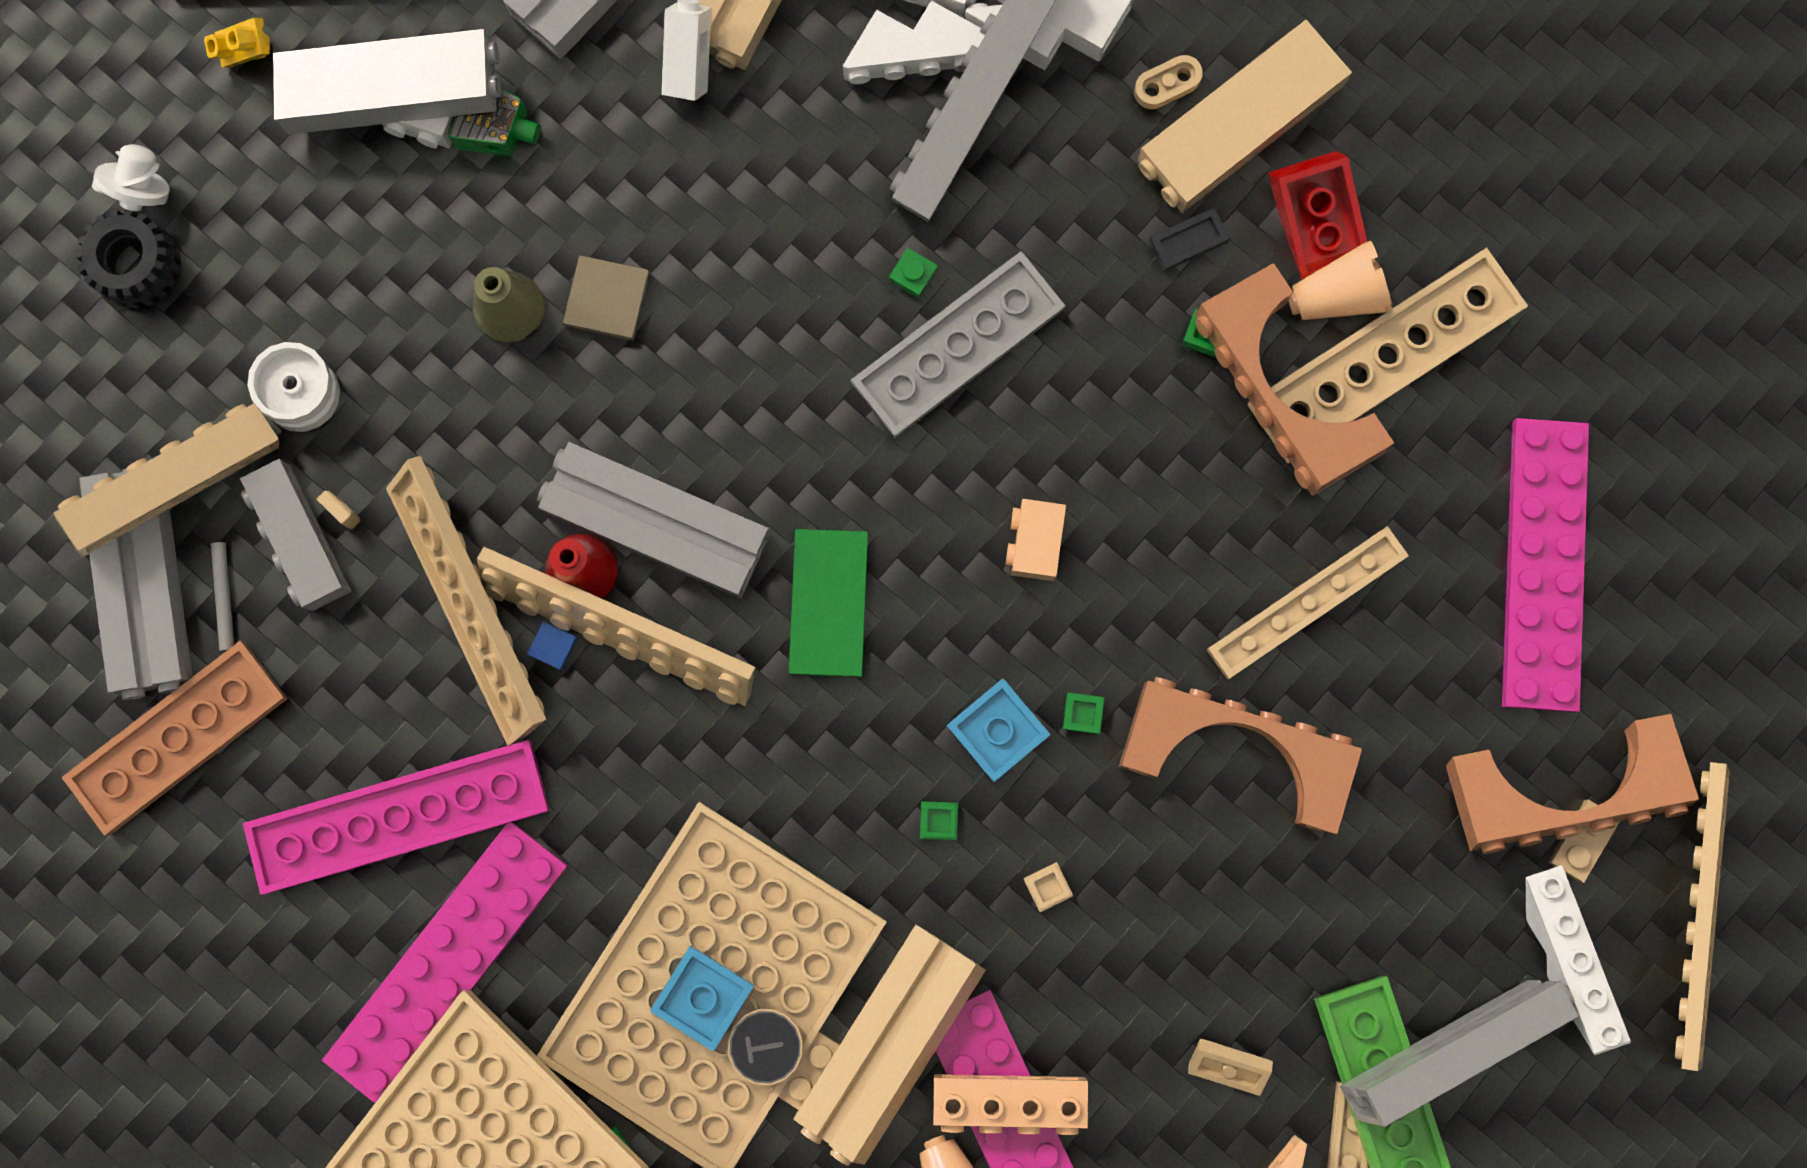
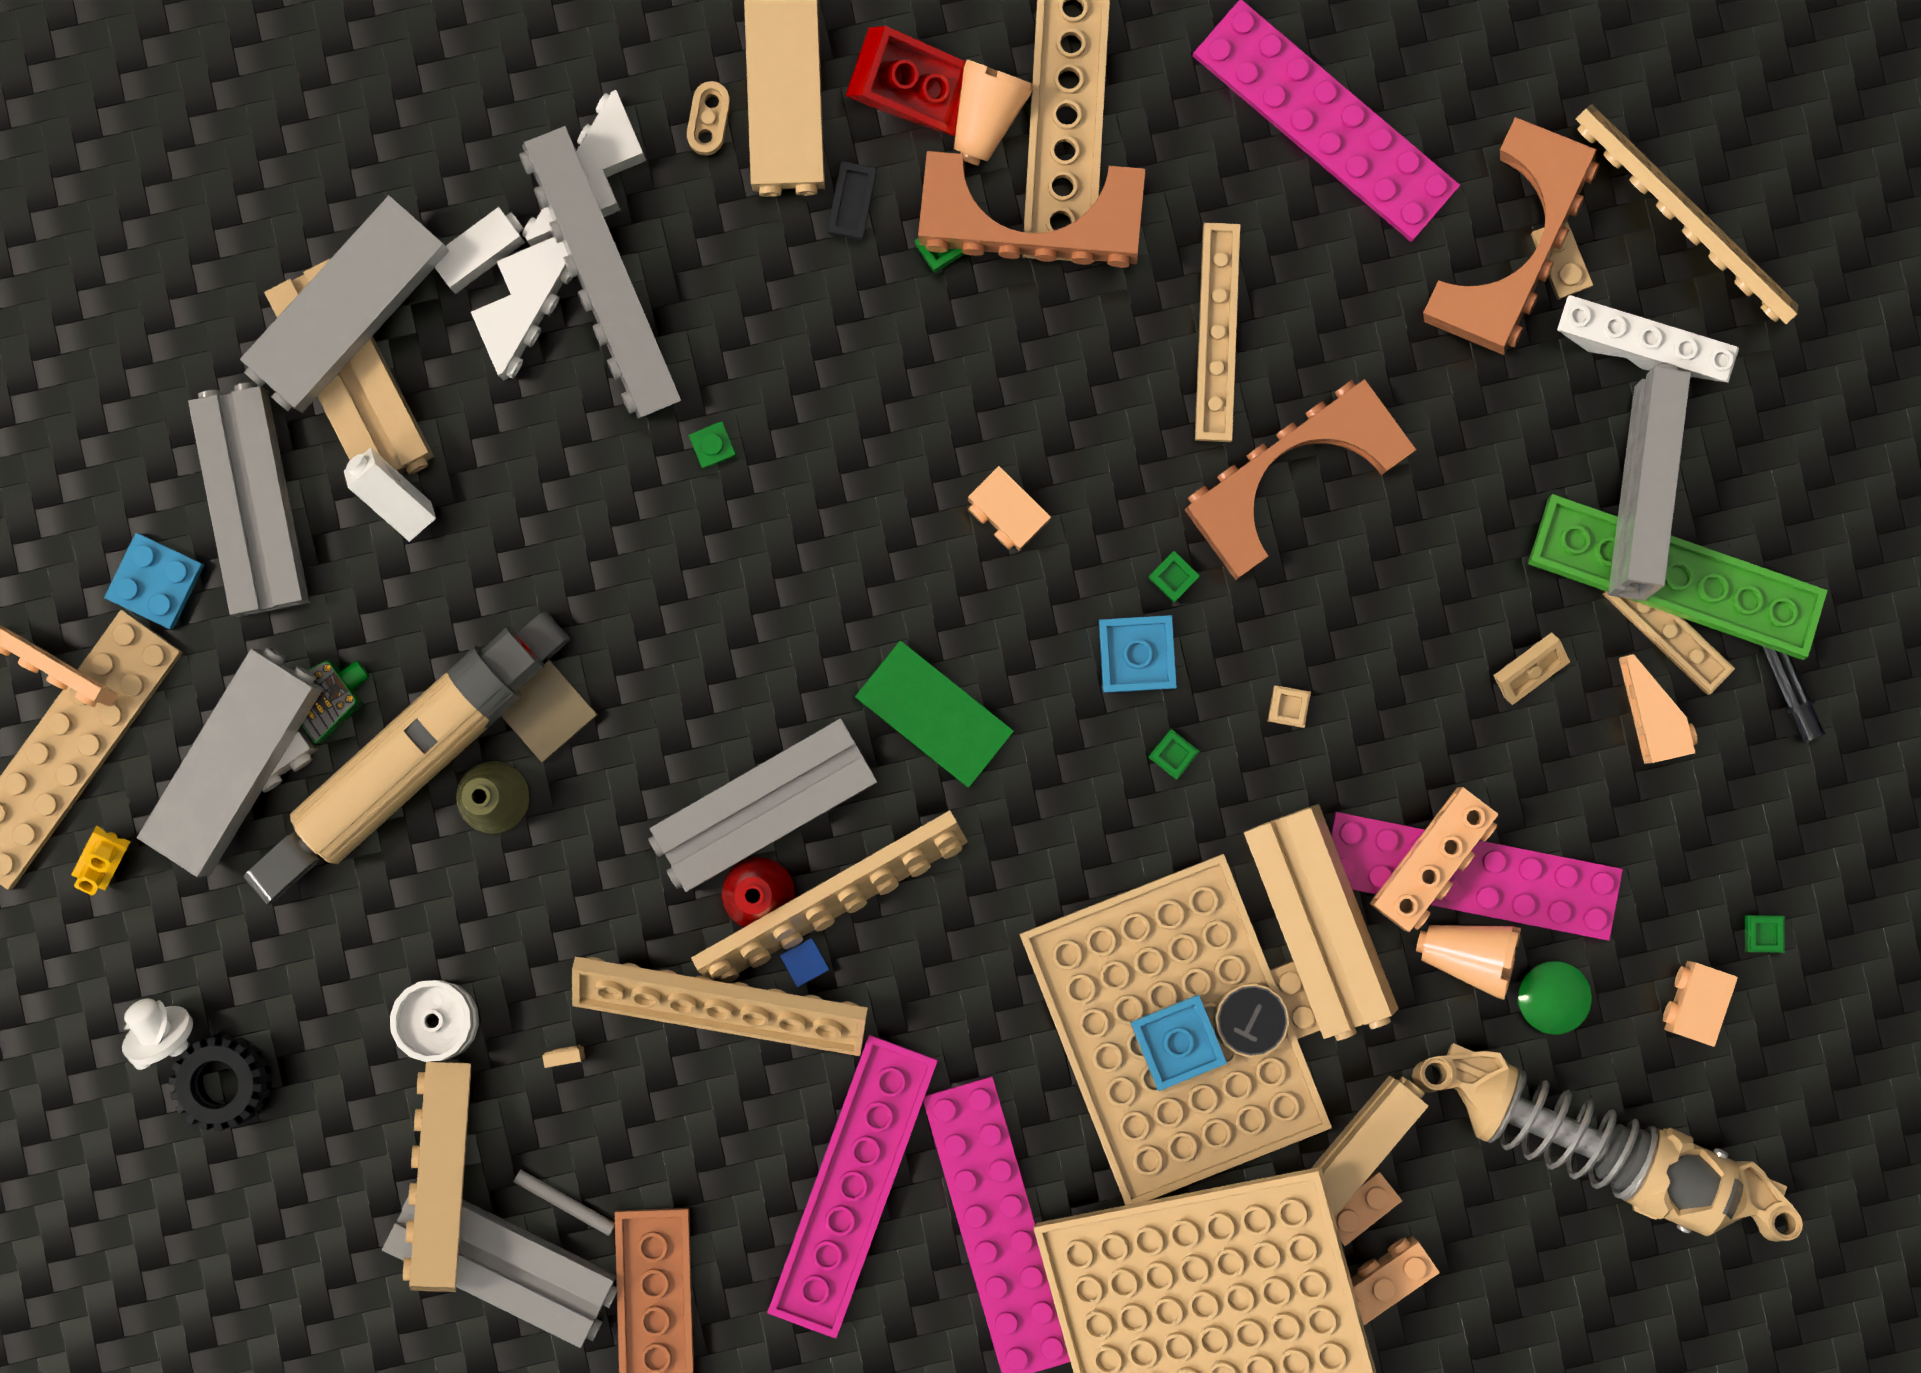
camera: 60 degrees left, 5 degrees up
light grey brick [240,459,352,611] -> none
light grey plate [851,251,1066,438] -> none
none -> piece [243,611,570,905]

